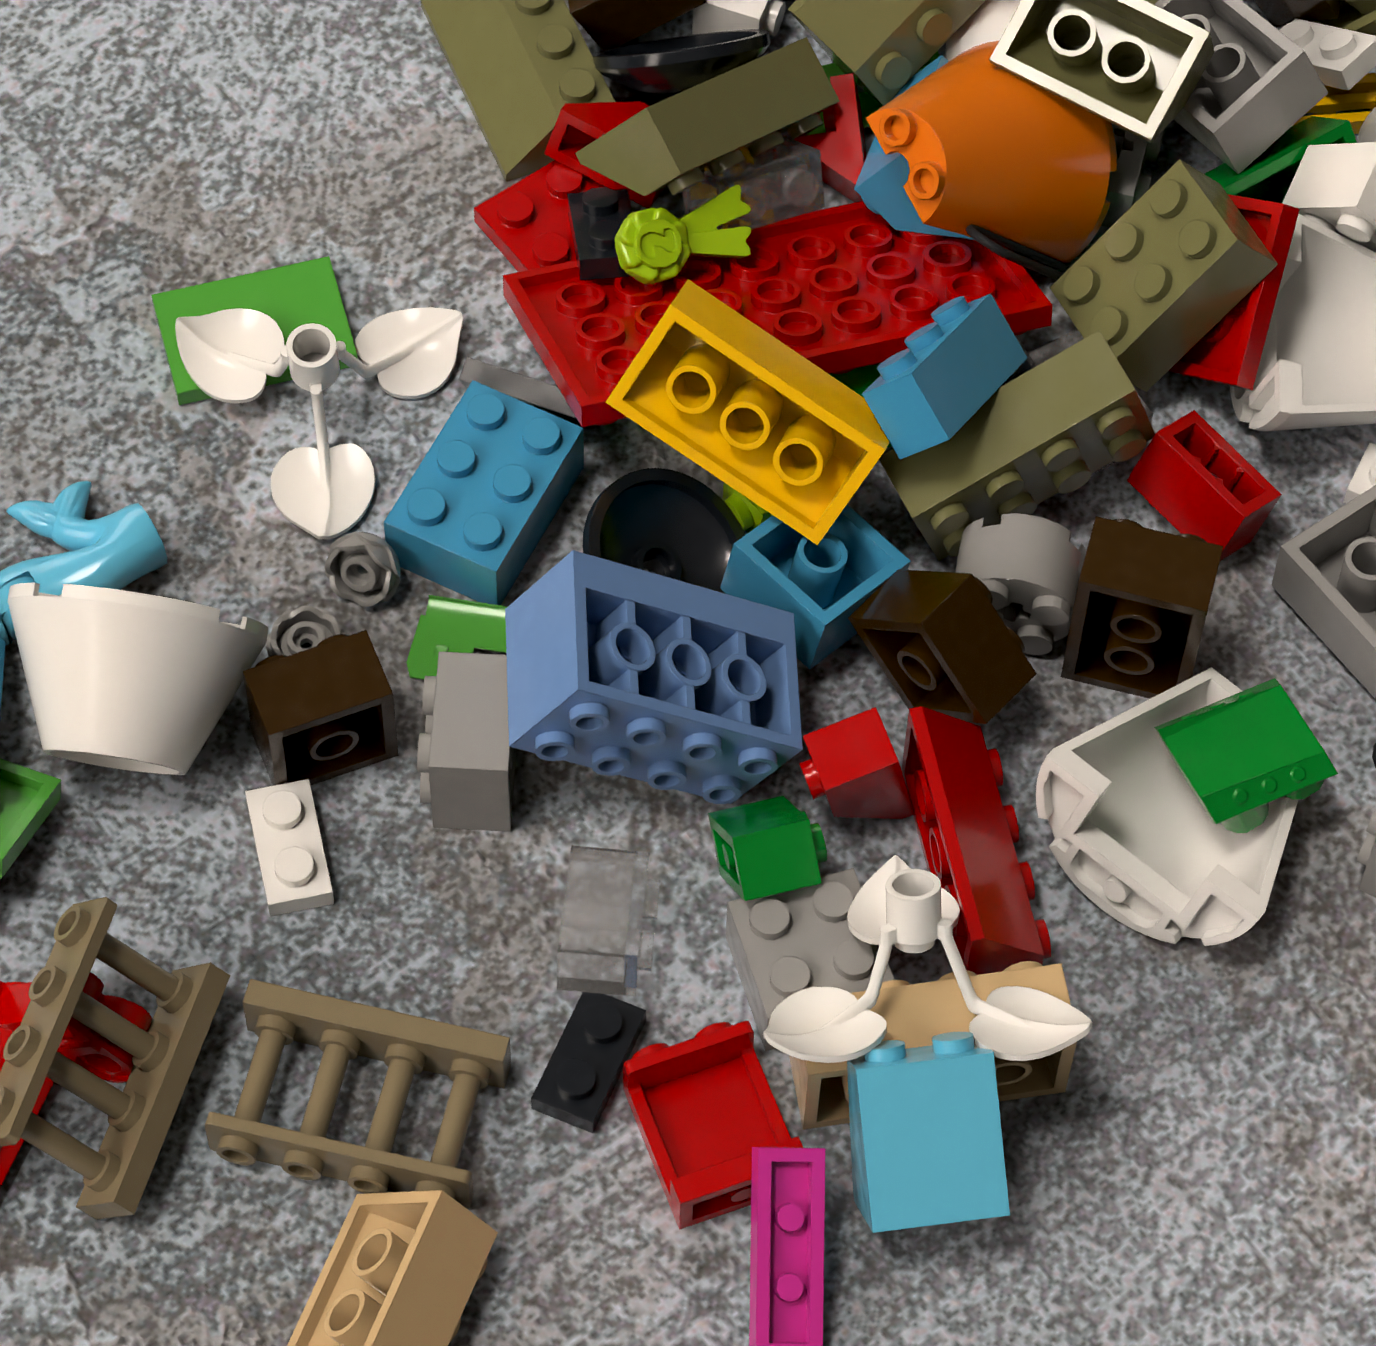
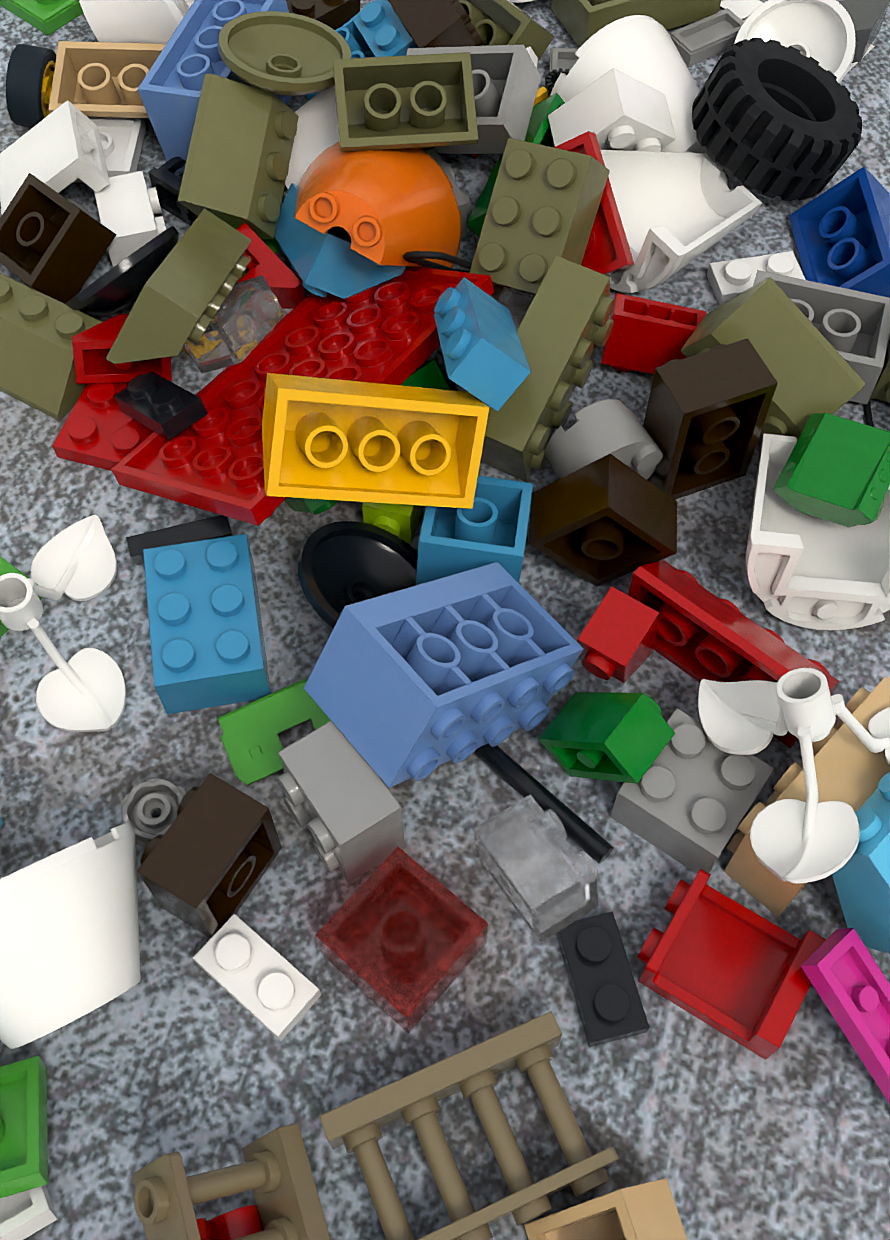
camera: 35 degrees left, 0 degrees up
light grey plate [325,532,401,607] -> none
lime piece [614,185,751,284] -> none
none -> clear red brick [315,847,488,1034]
none -> black bar [476,743,614,864]
none -> olive slope [680,277,865,440]

